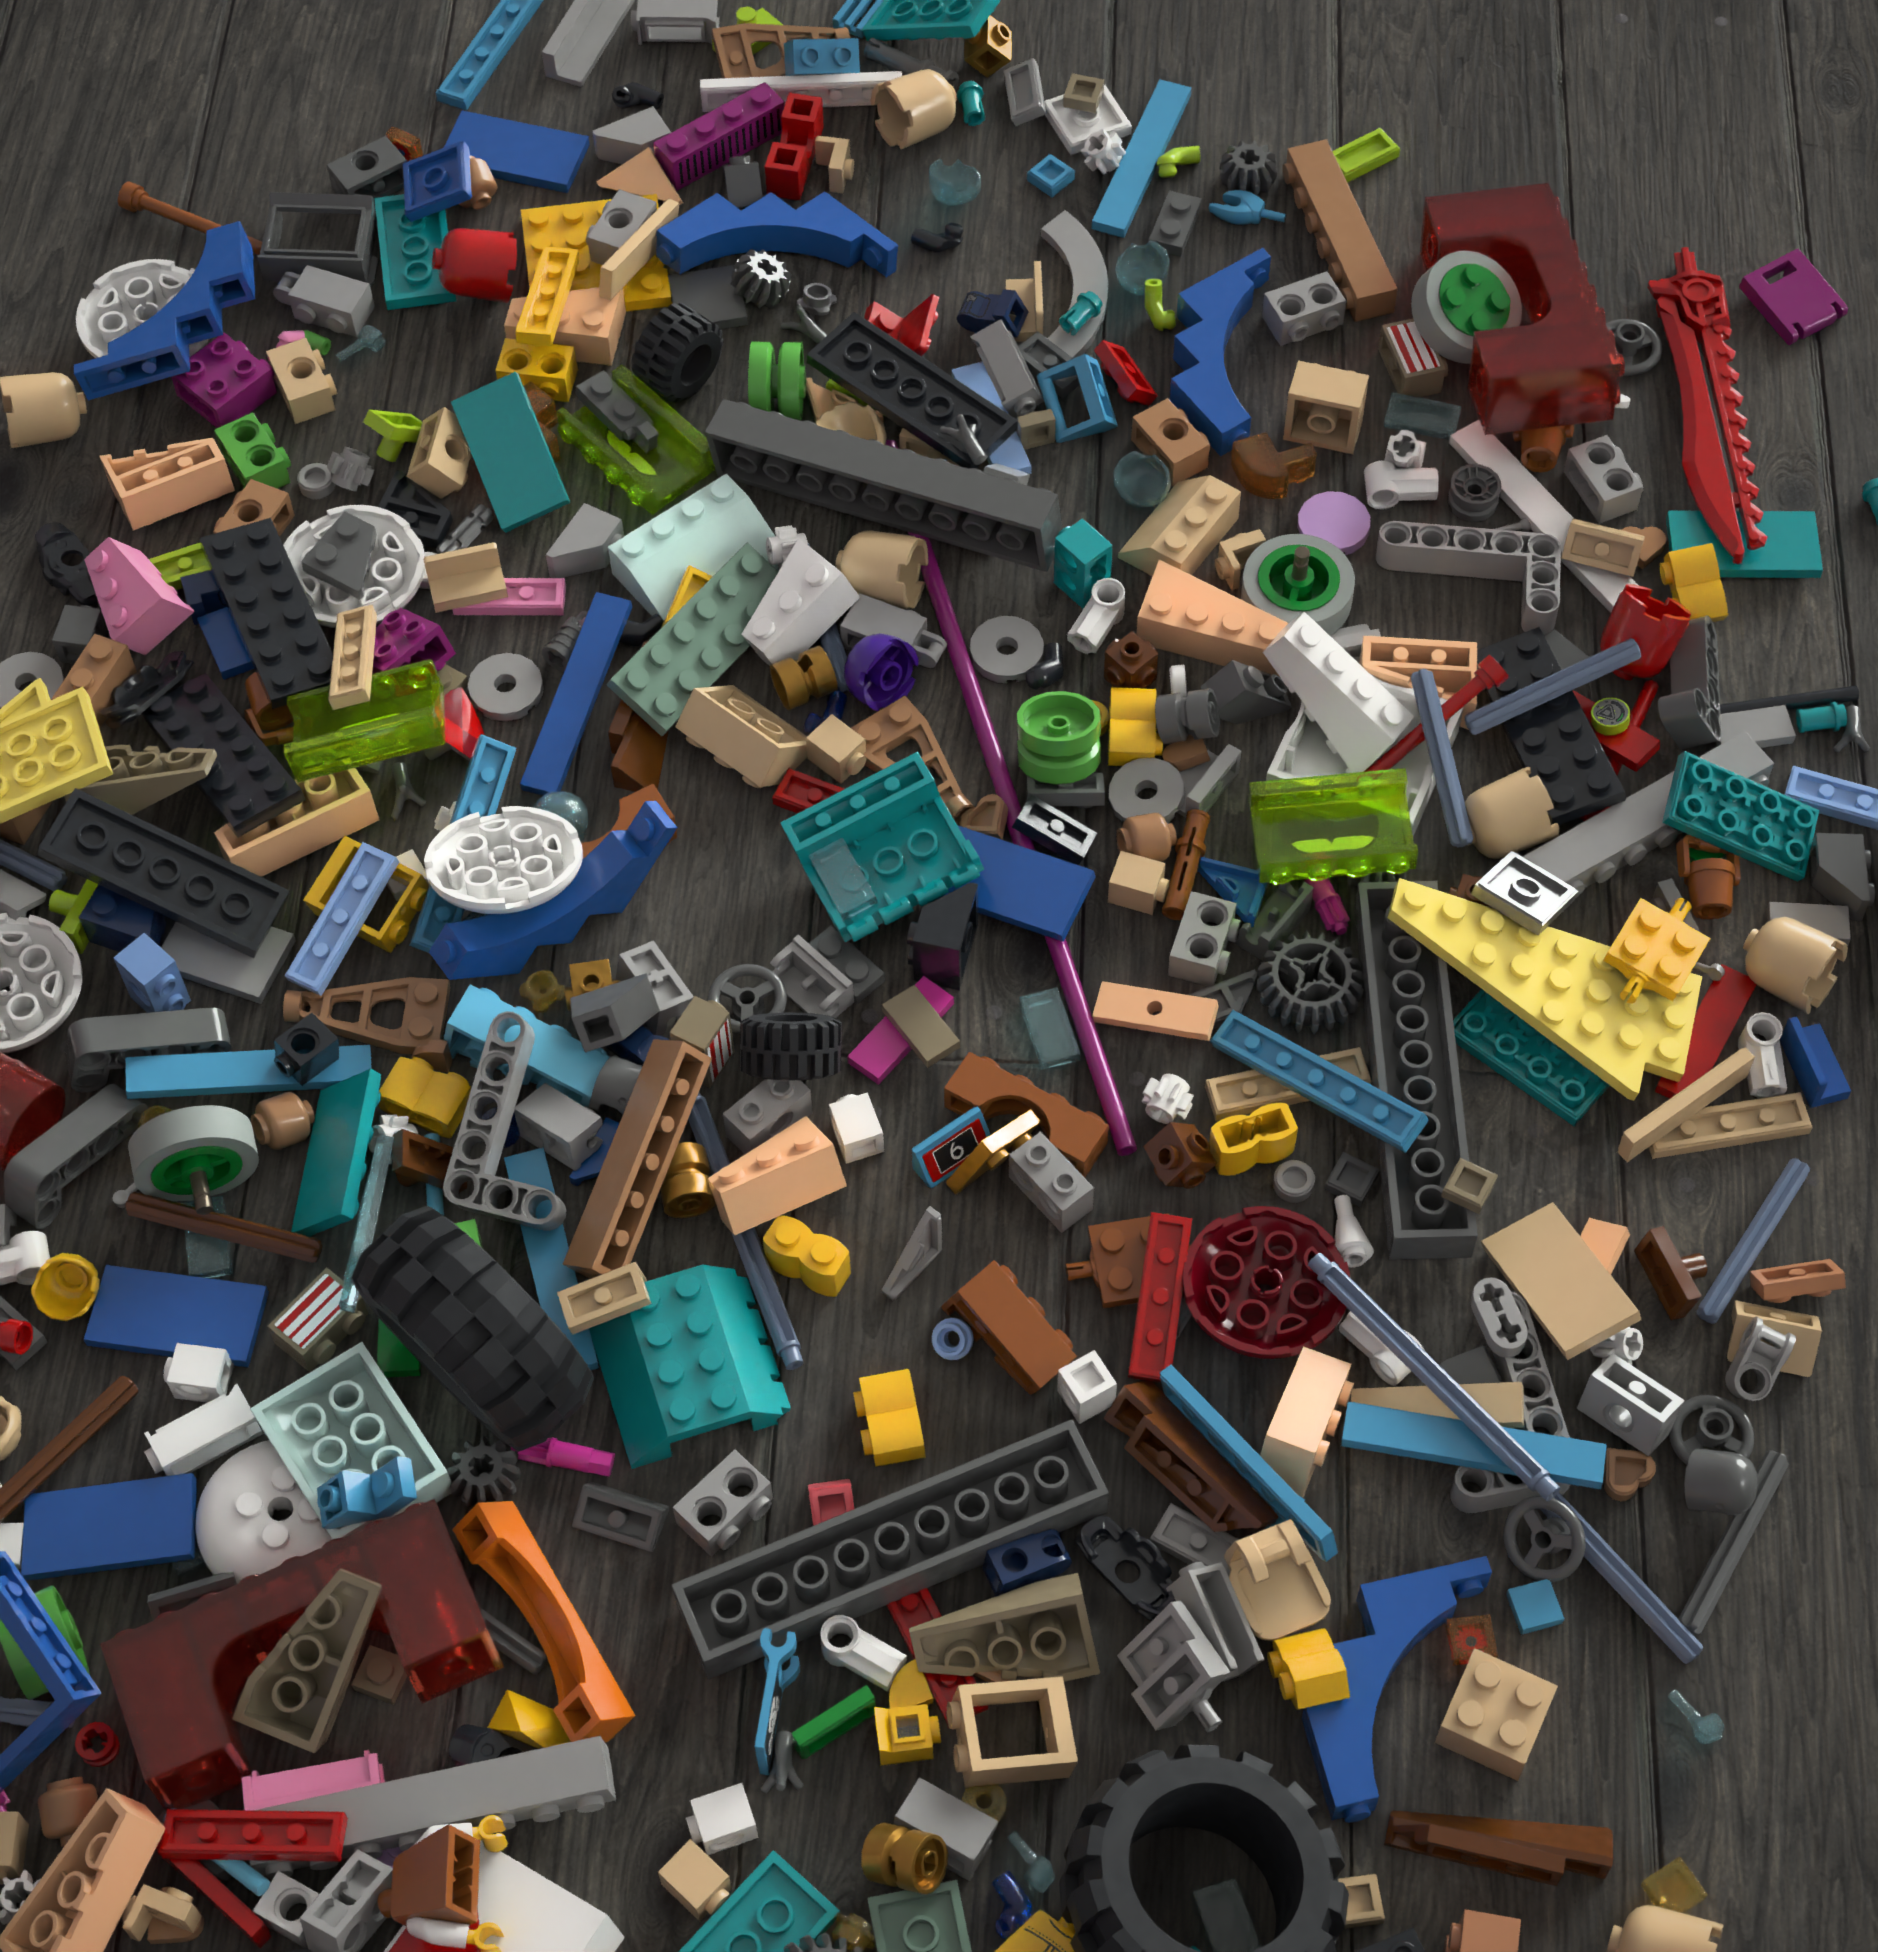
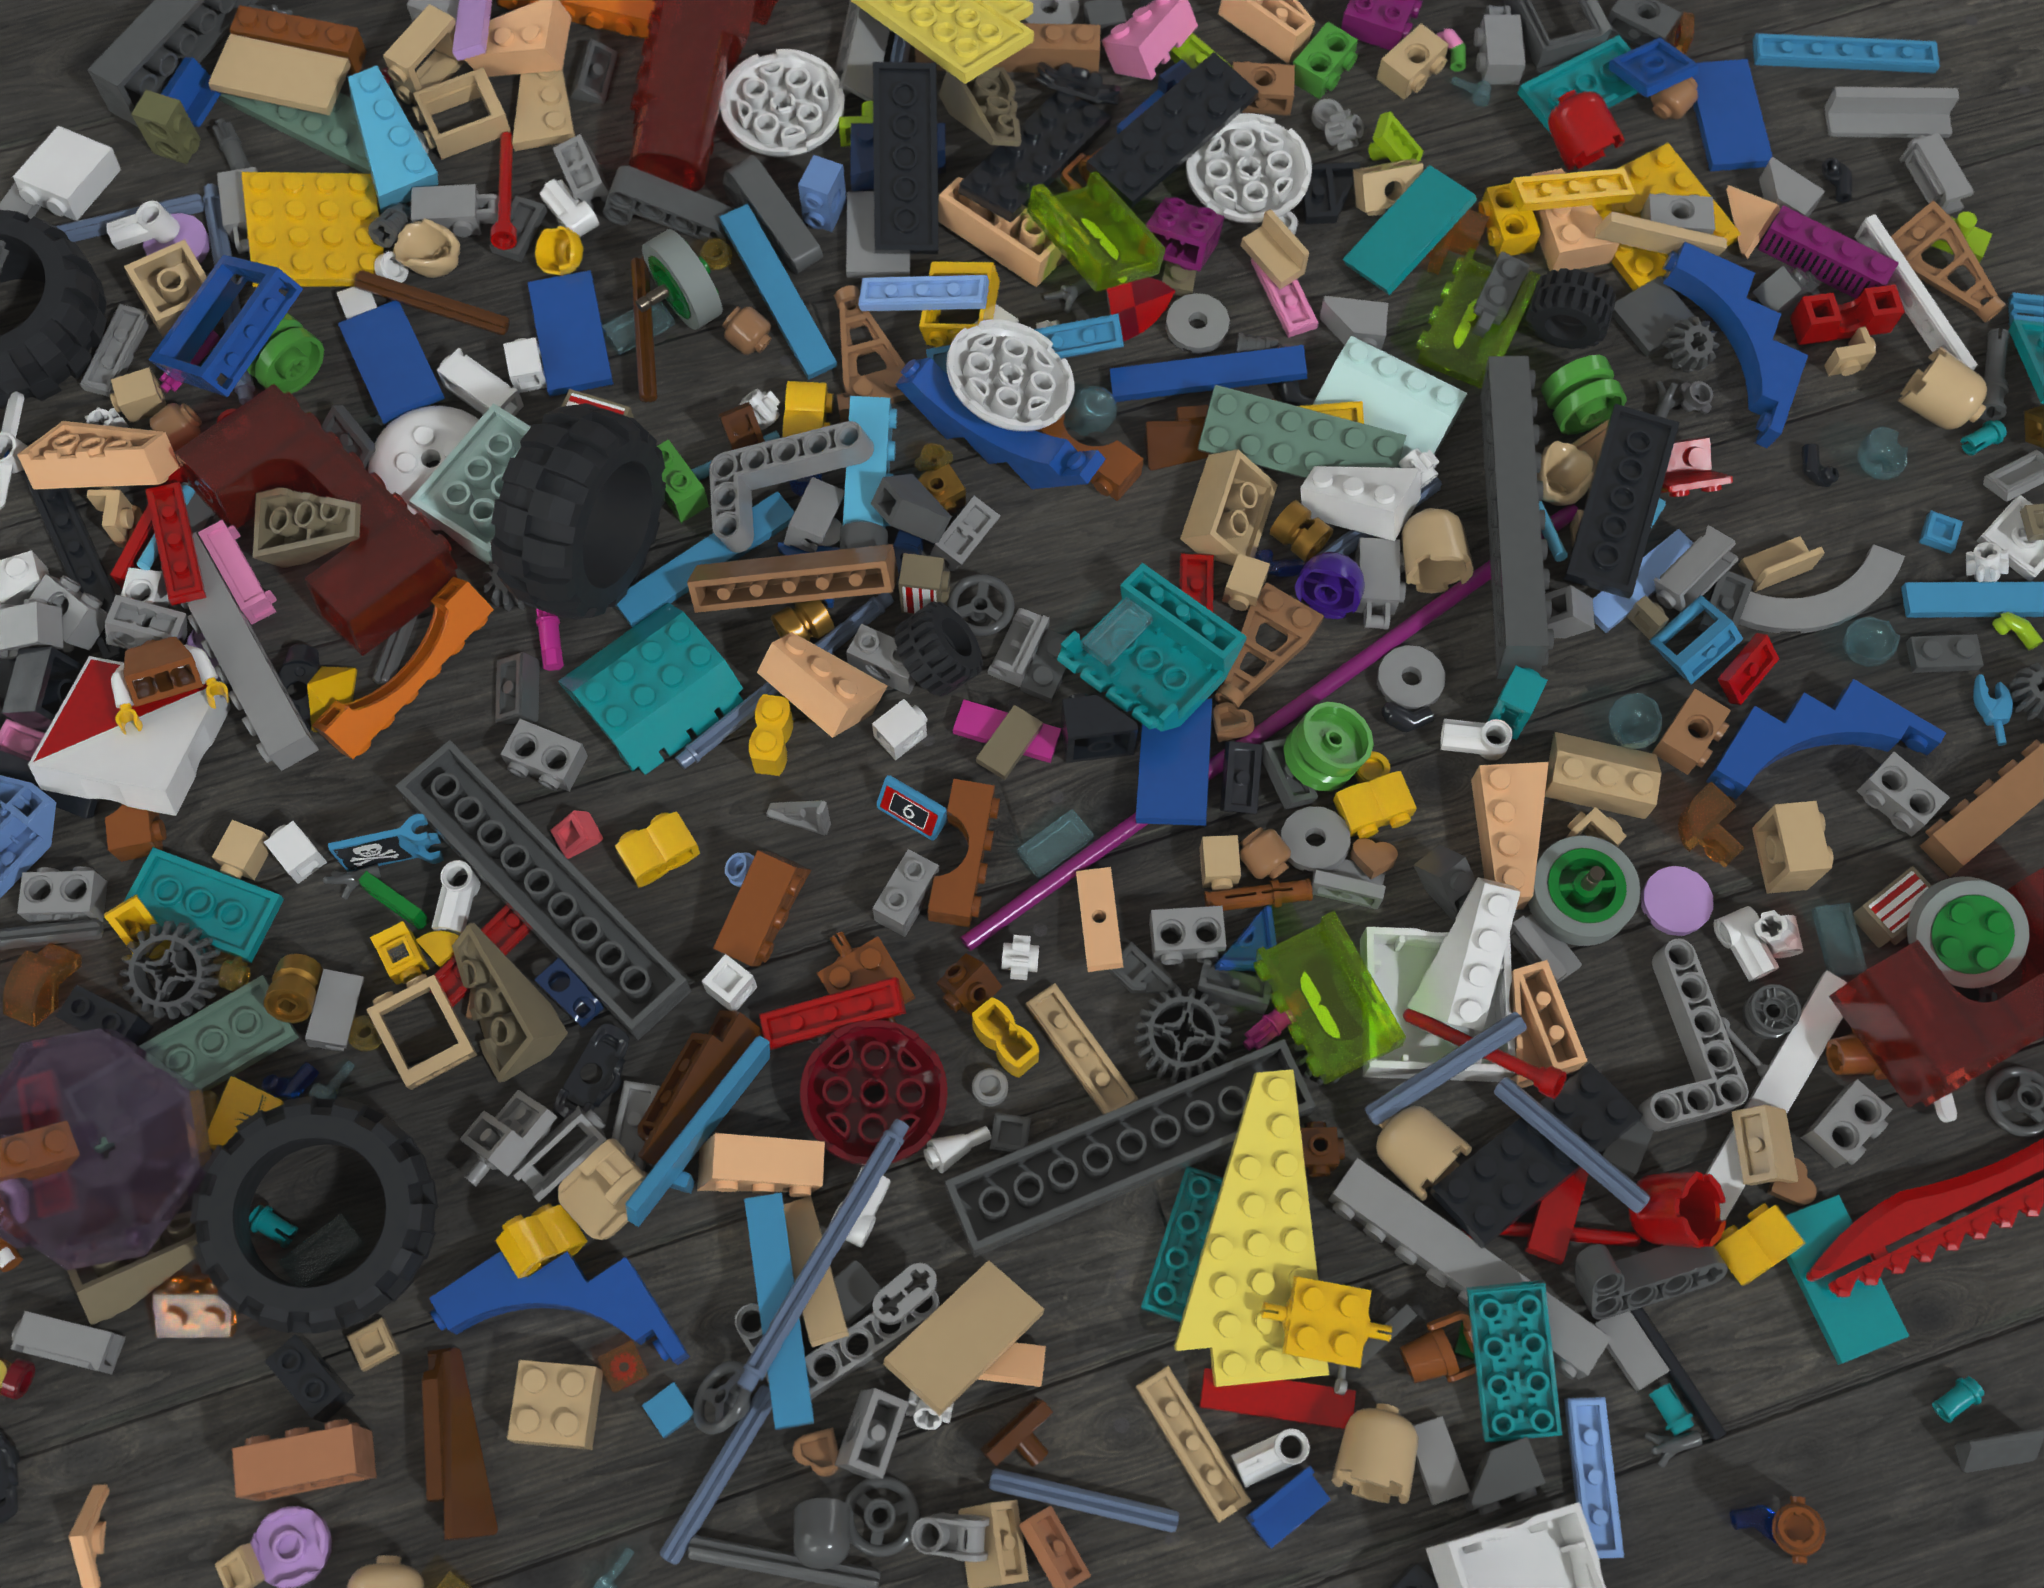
camera: 65 degrees right, 10 degrees up
black brick [274,1012,339,1086] -> none
teal tile [291,1069,381,1236] -> none
dark grey wing [301,512,377,600] -> none
dark azure slope [317,1456,417,1529] -> none
tan tile [328,605,377,710] -> none
clear light blue tile [339,1134,394,1313] -> none
dark grey axle [436,504,493,554] -> none
tan panel [557,1261,651,1335] -> none
dark azure brick [784,38,860,76] -> none
dark grey bar [940,414,987,465] -> none
pearl gold wing [945,1109,1041,1195] -> none
dark blue leg [956,289,1029,338] -> none
teal pin [1059,291,1102,335] -> none
reddish brown brick [1104,631,1158,689] -> none
lime arm [1145,279,1175,331] -> none
dark grey wheel [1155,688,1220,744] -> none
white tile [1170,665,1187,698] -> none
dark azure tile [1210,1010,1429,1153] -> none
dark tan tile [1441,1158,1498,1214] -> none
flat silver tile [1471,851,1578,935] -> none
tile [1591,698,1630,735] -> none
tan tile [1618,1047,1755,1162] -> none

